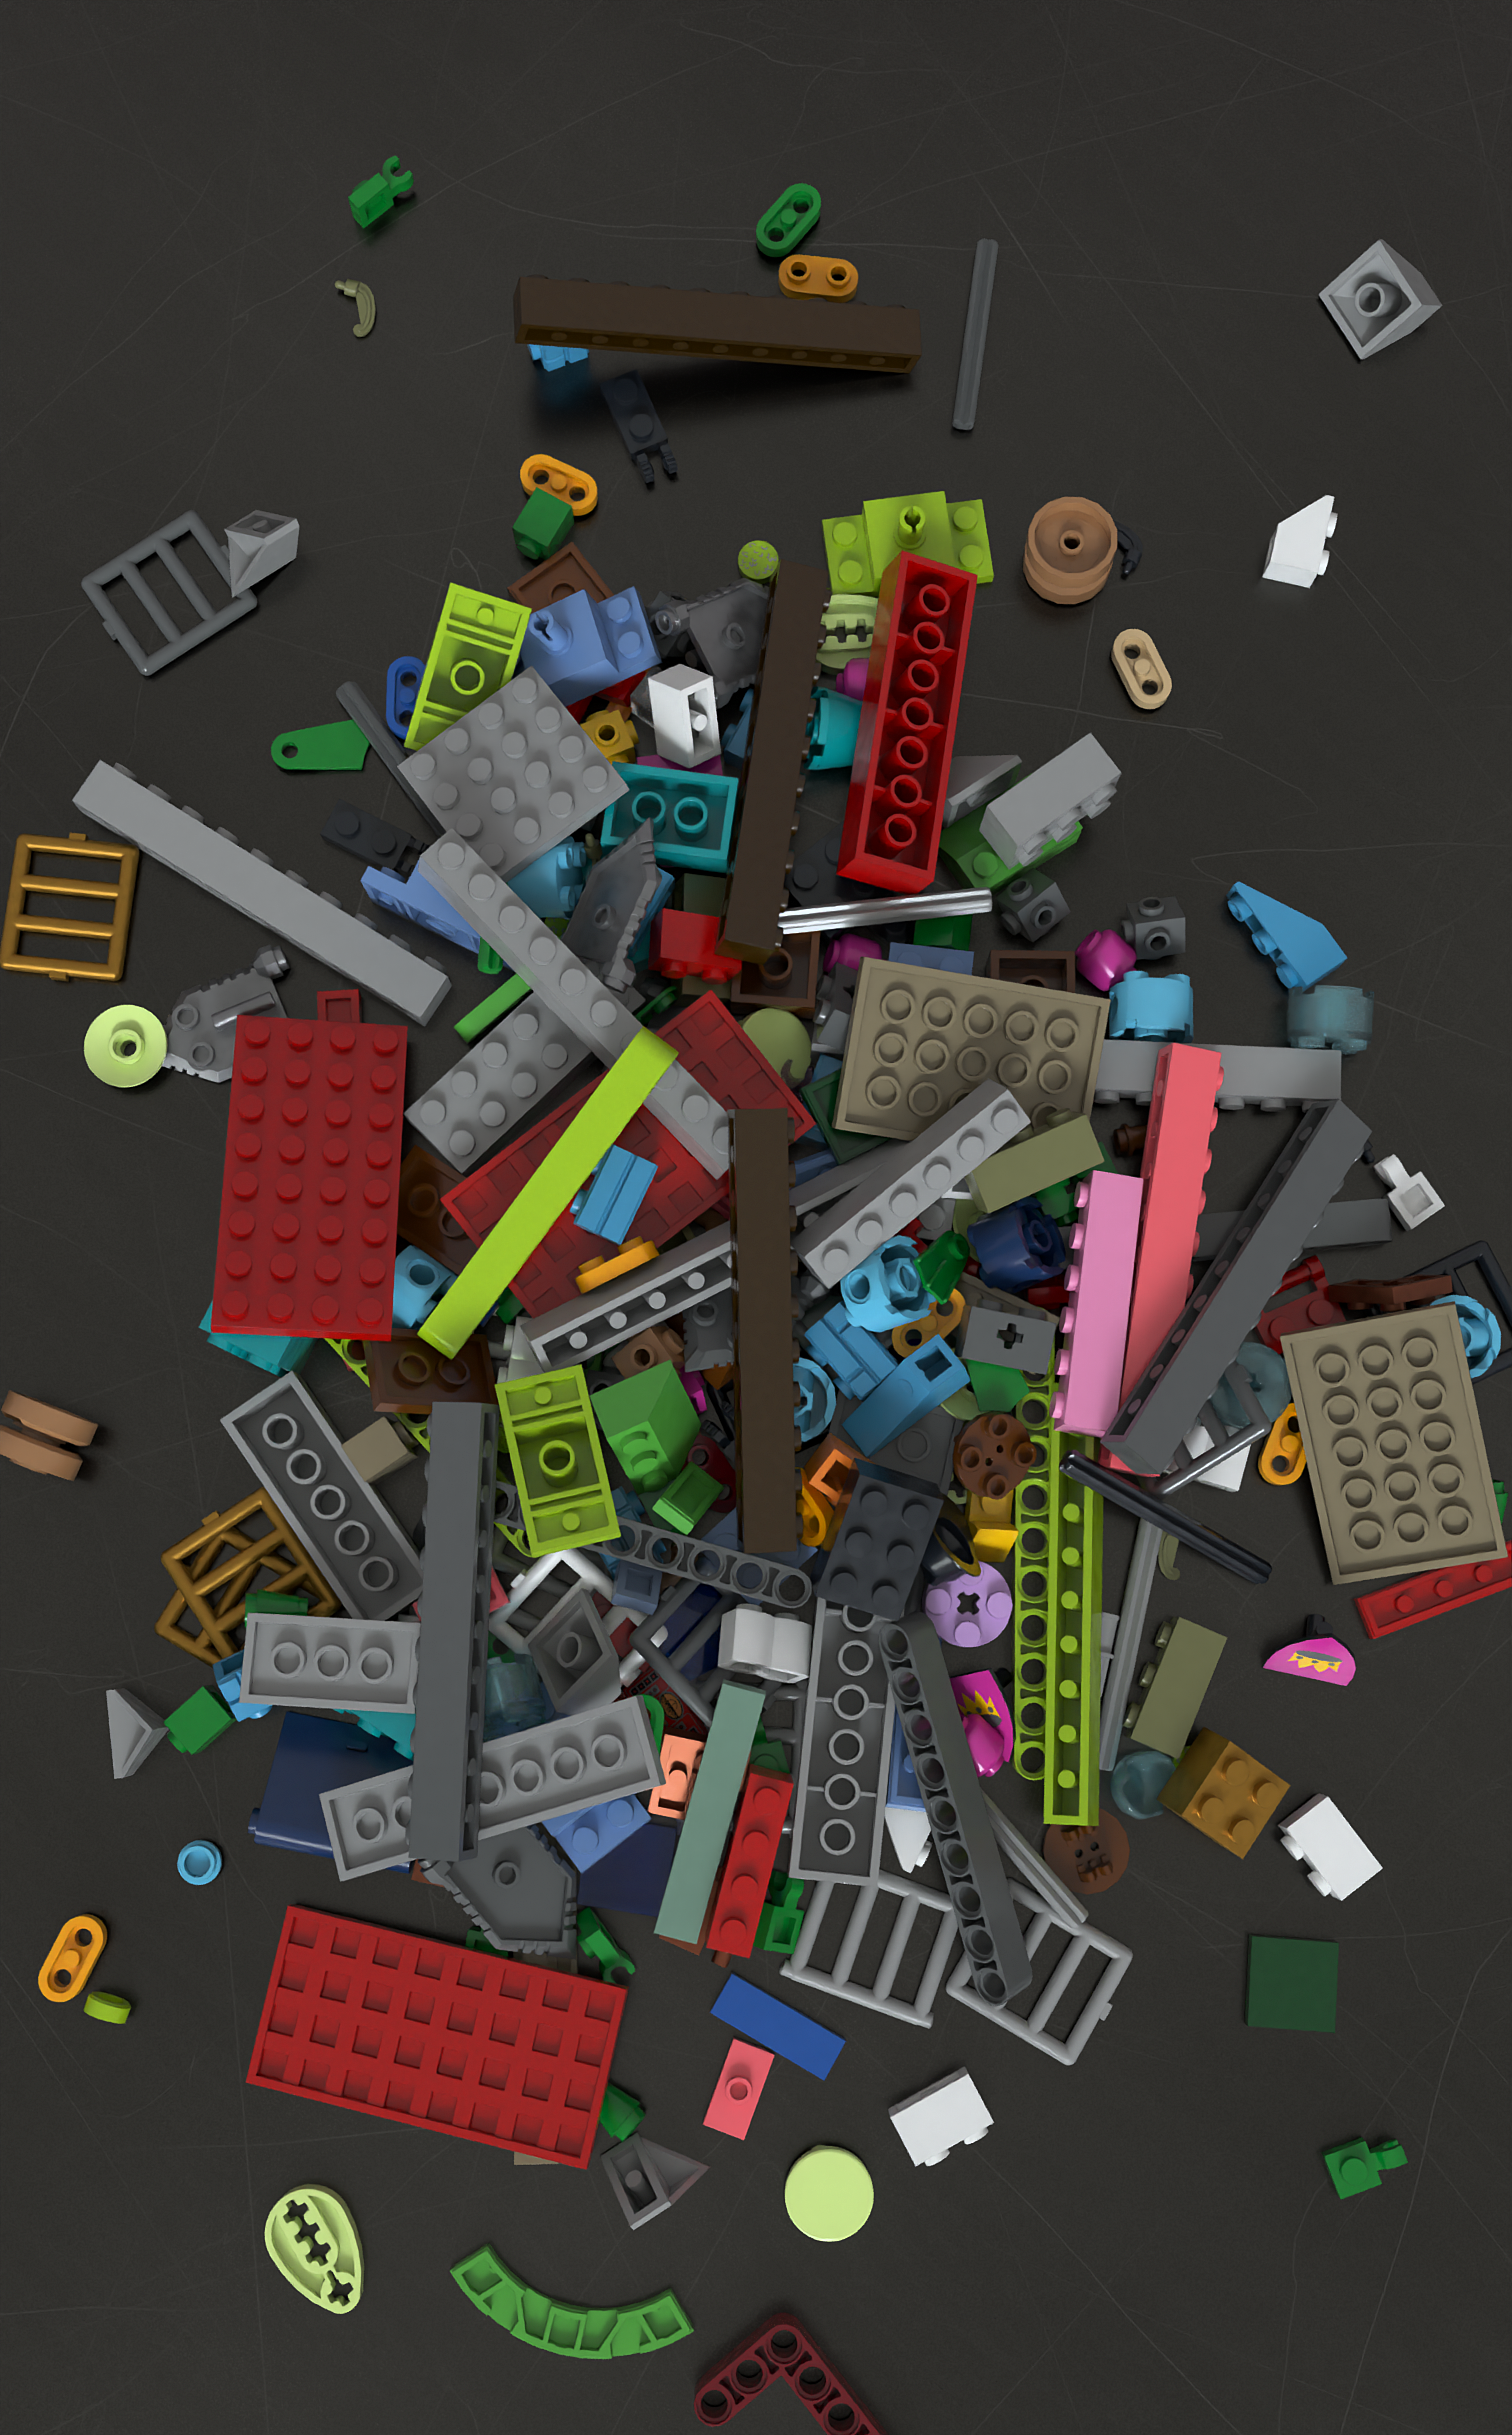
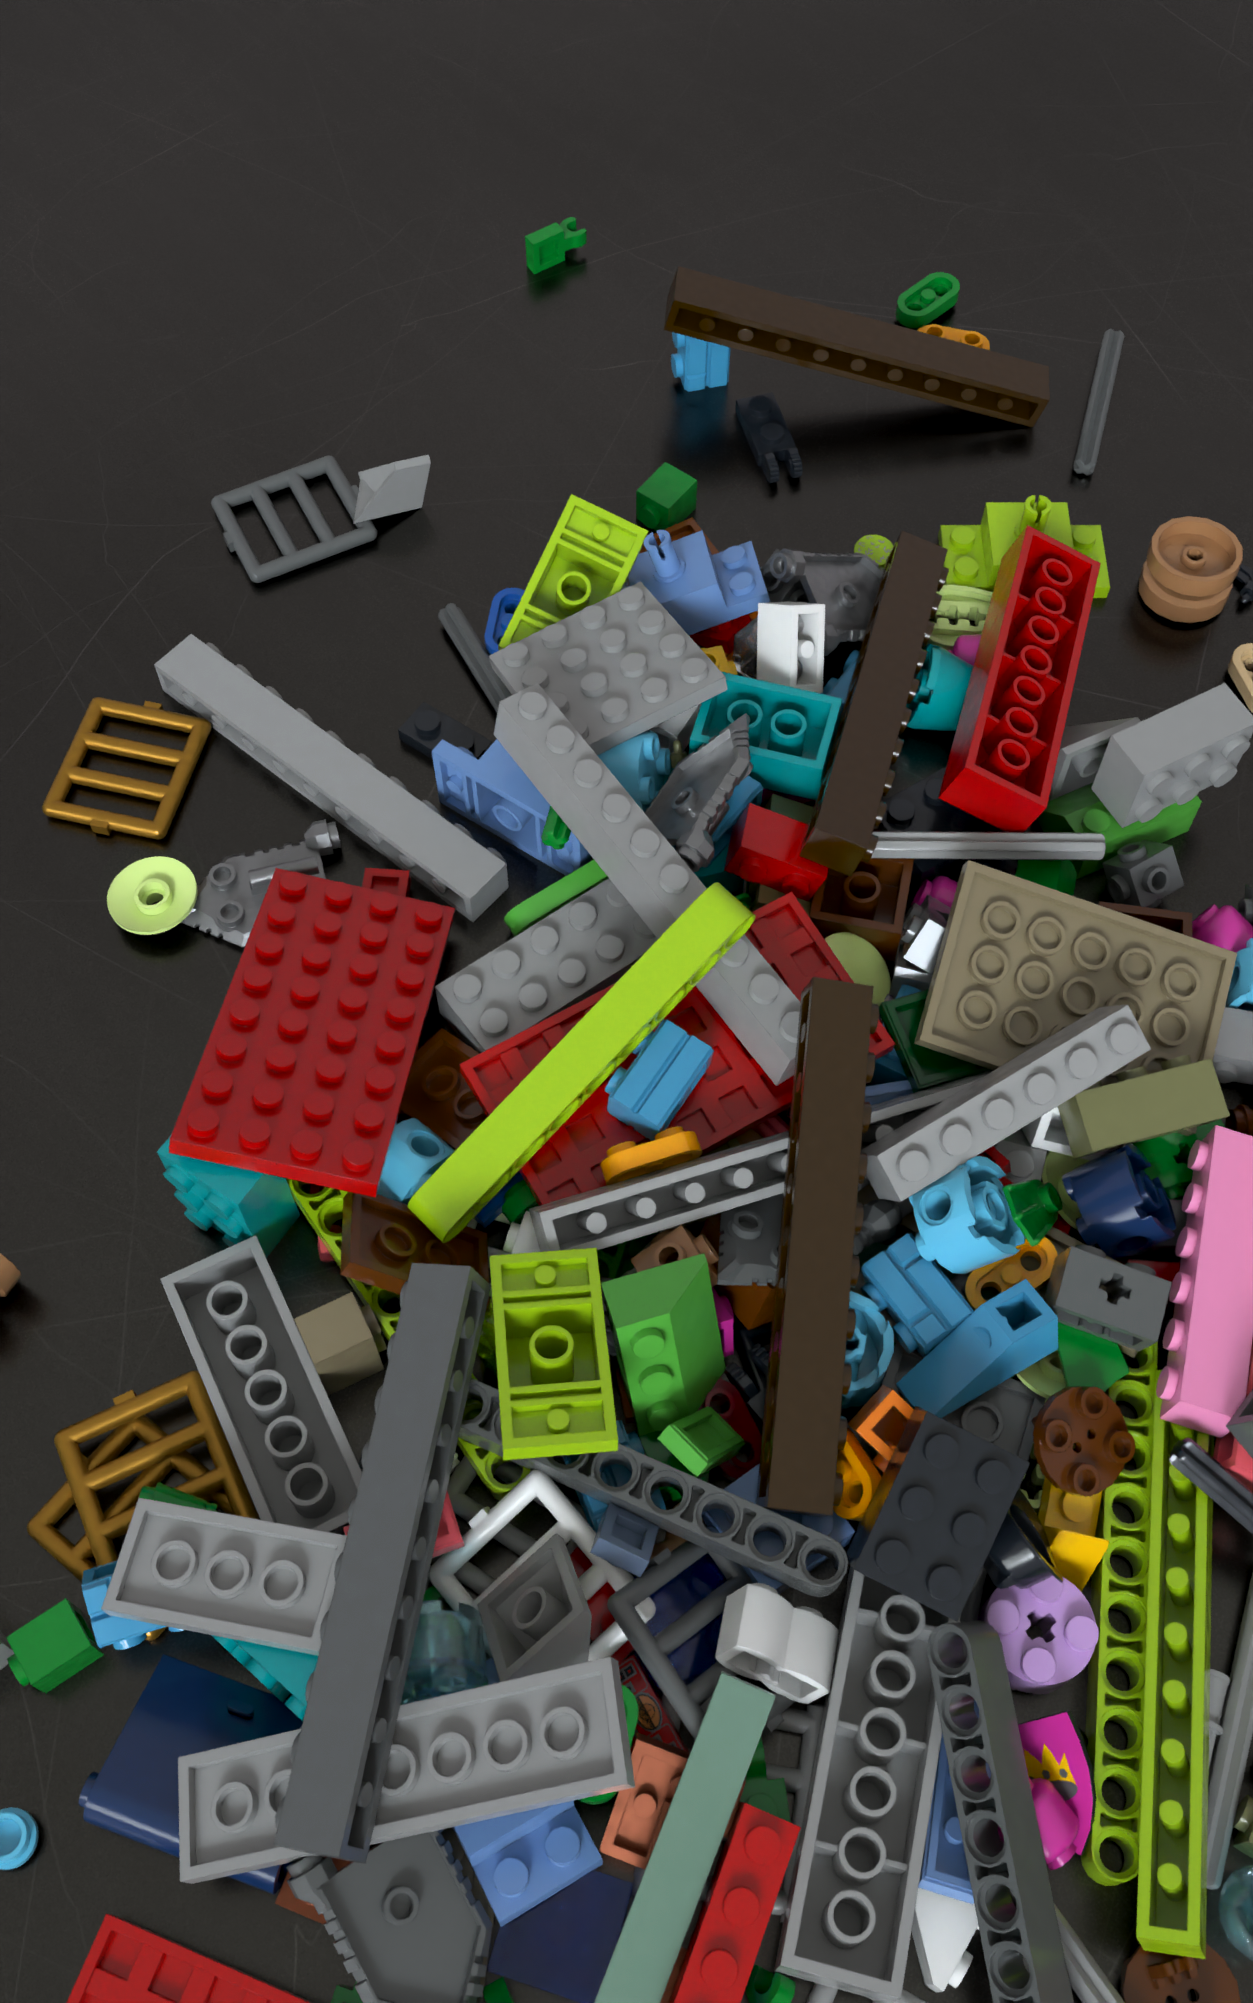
camera: 10 degrees right, 20 degrees down
green piece [271,719,370,770] -> none
olive piece [335,278,376,337] -> none
light orange plate [520,454,598,516] -> none

